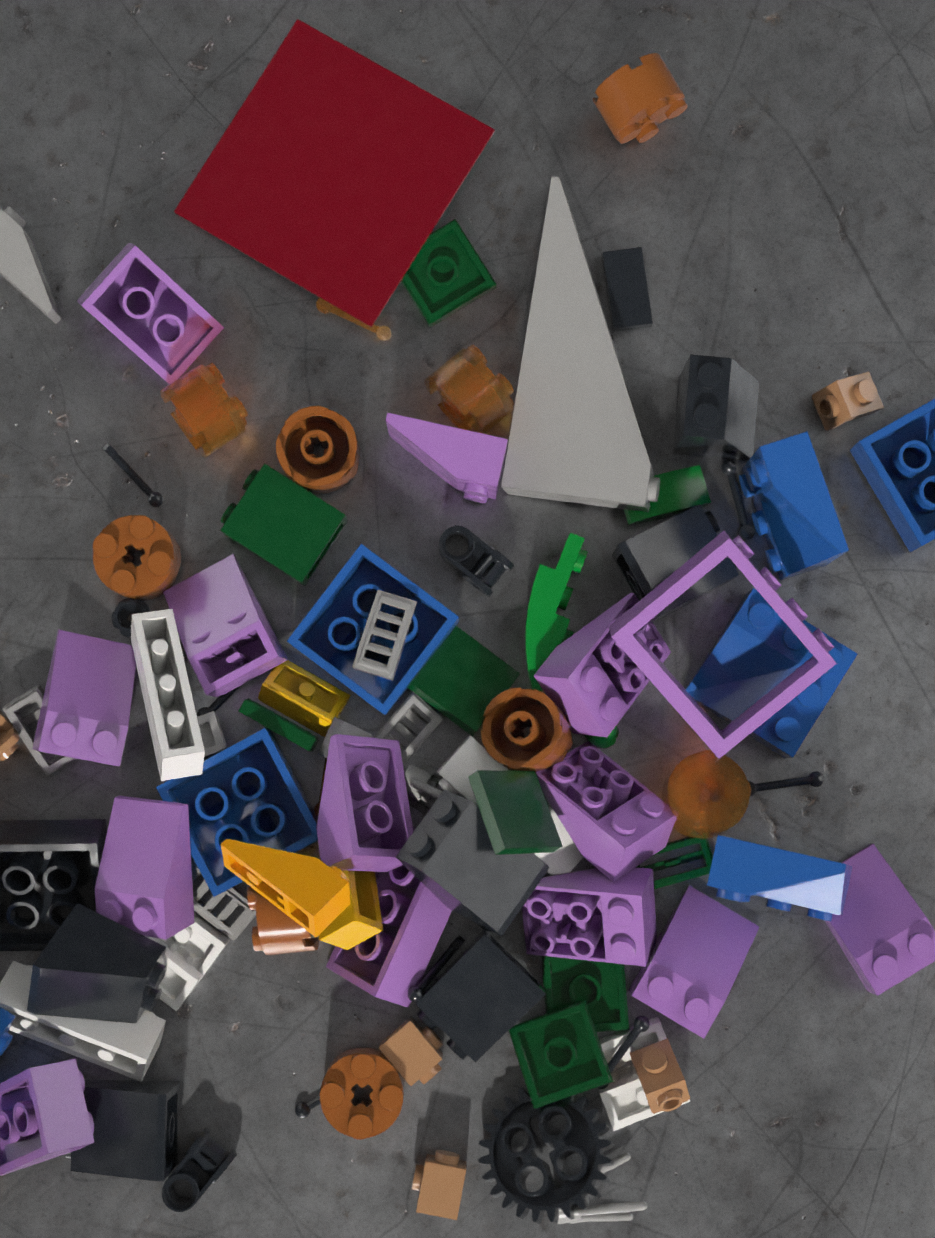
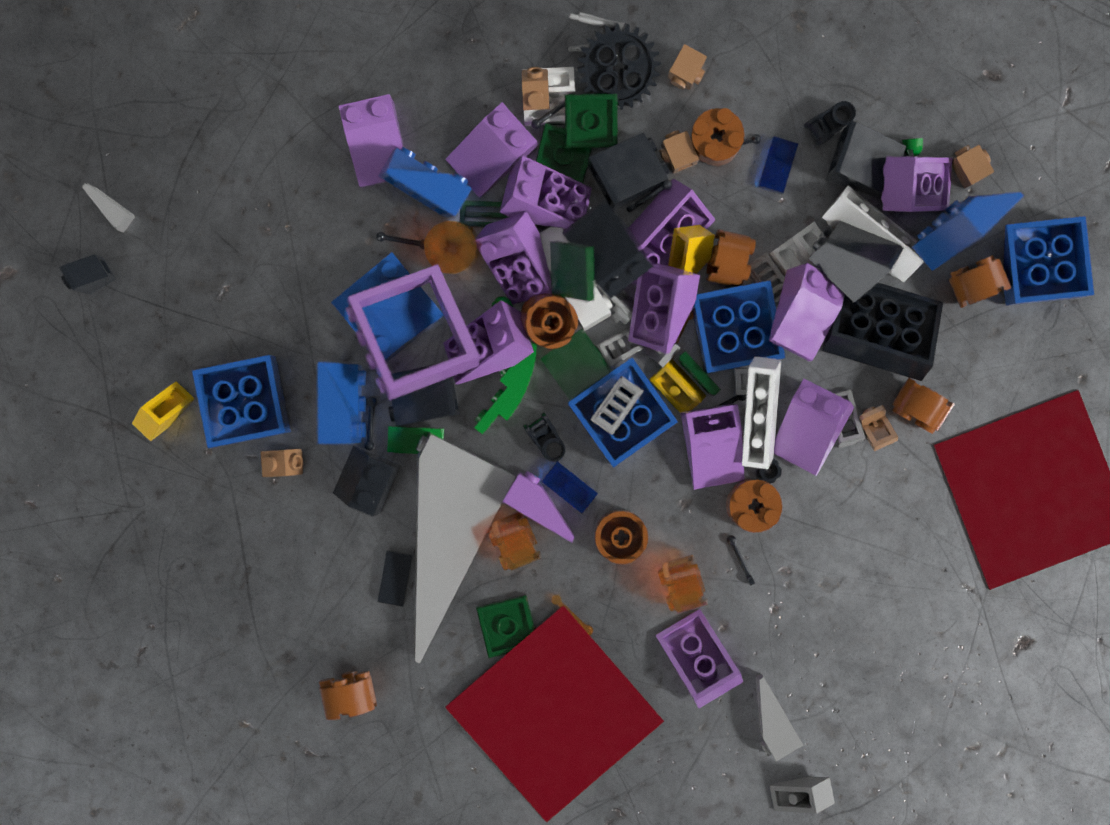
camera: 165 degrees left, 5 degrees up
dark green brick [220,463,348,587] -> none
light orange slope [221,839,351,938] -> none
none -> clear blue plate [541,461,598,514]
none -> clear blue plate [758,136,799,195]
none -> green hinge [902,138,923,157]

